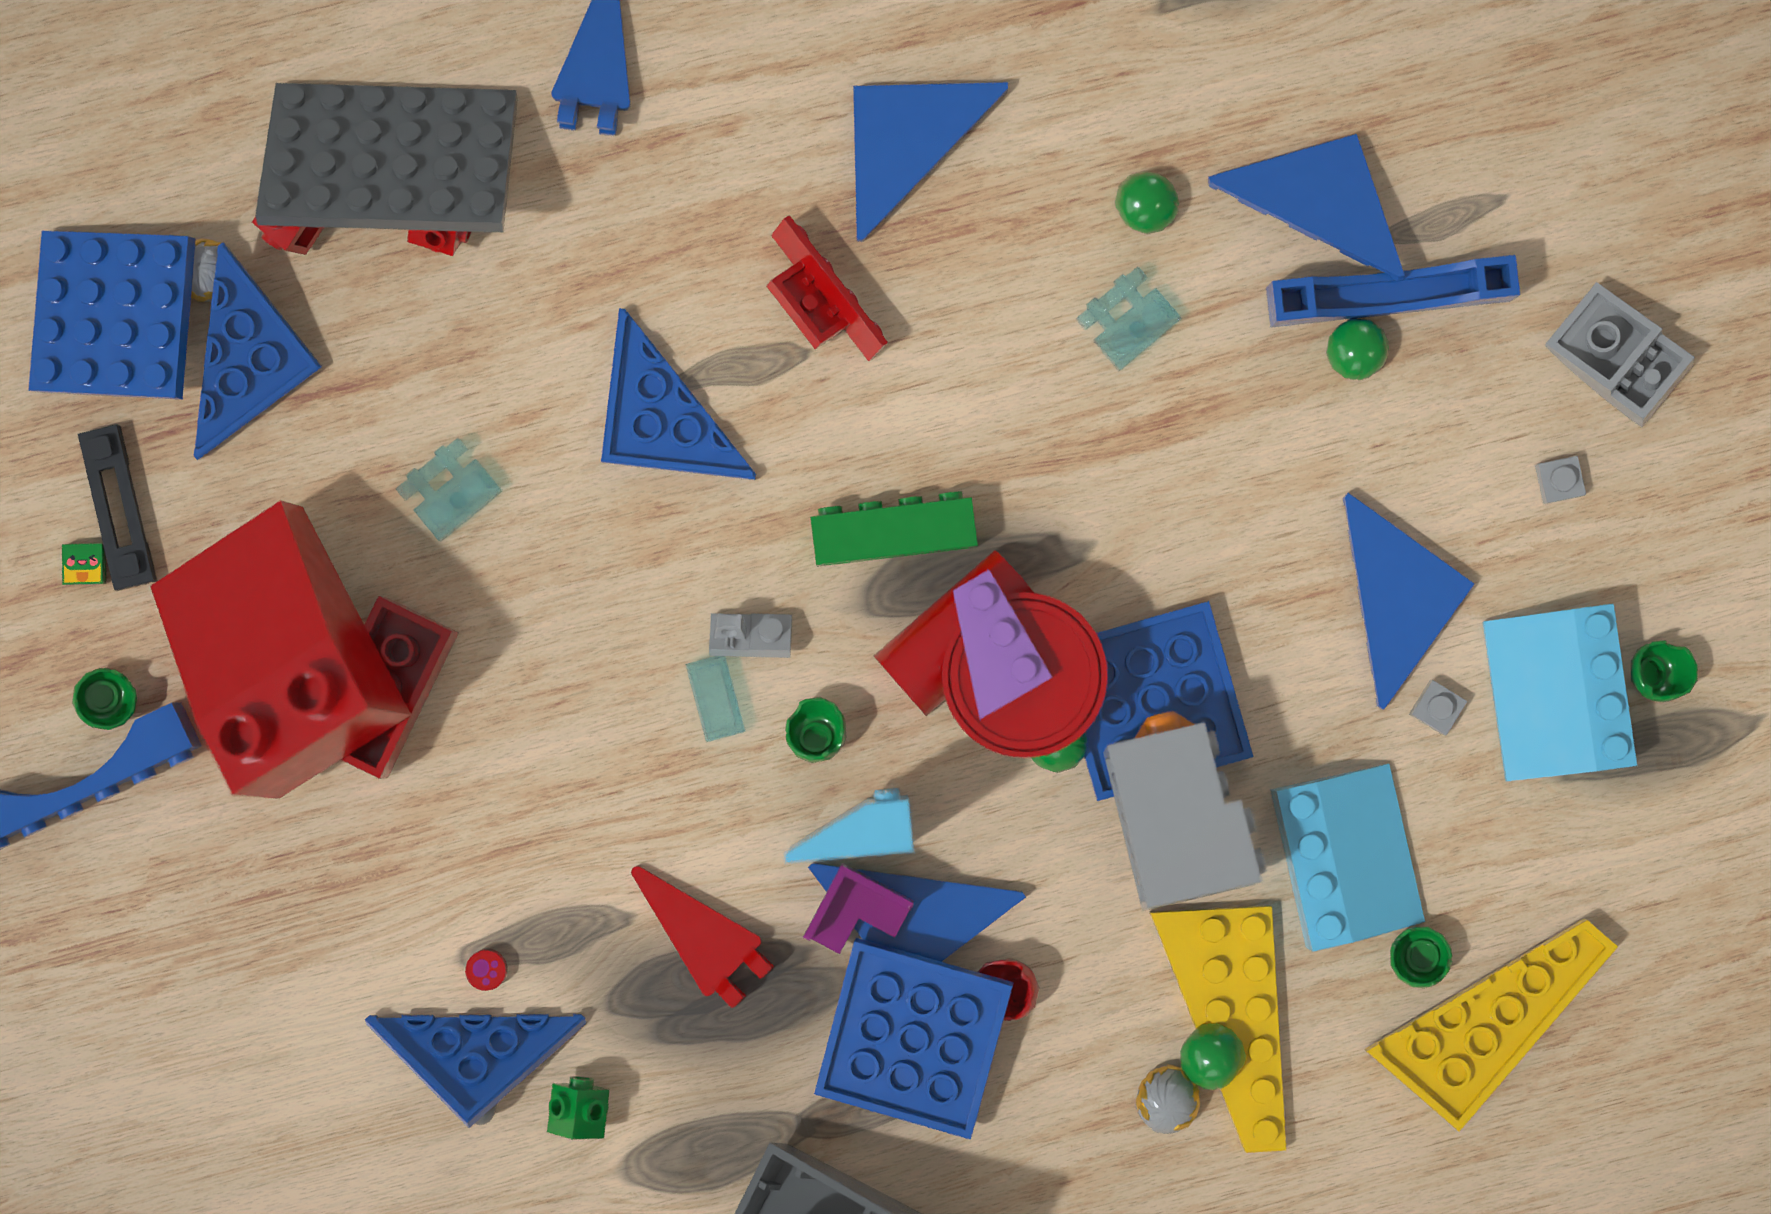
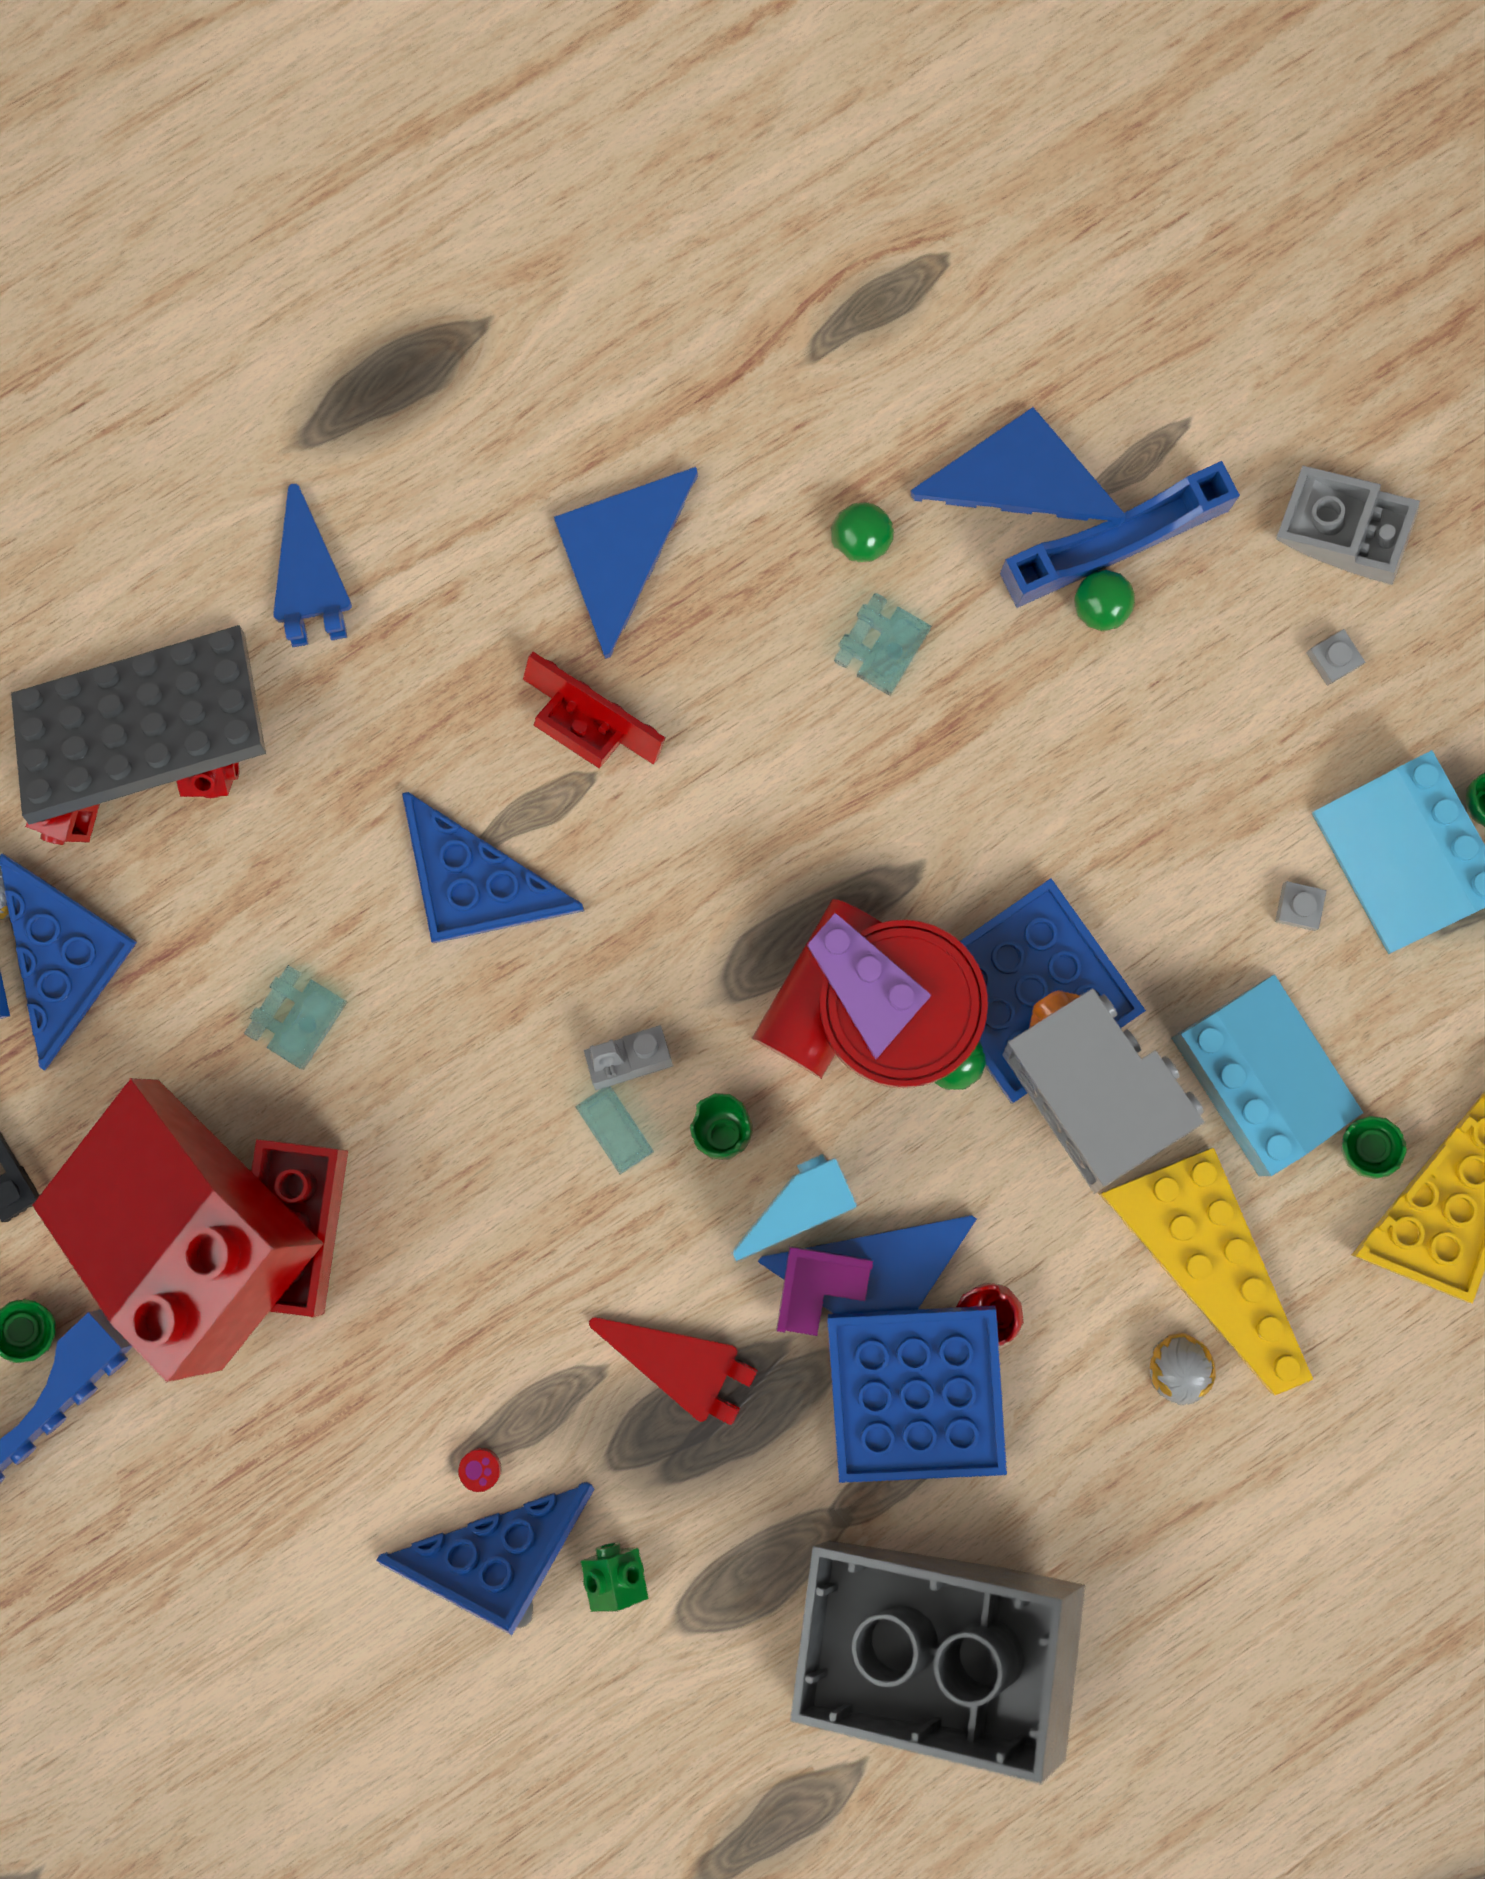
camera: 20 degrees left, 5 degrees down
green brick [810,491,978,567] -> none
green hair [1180,1023,1246,1090] -> none
blue tile [1343,493,1474,710] -> none

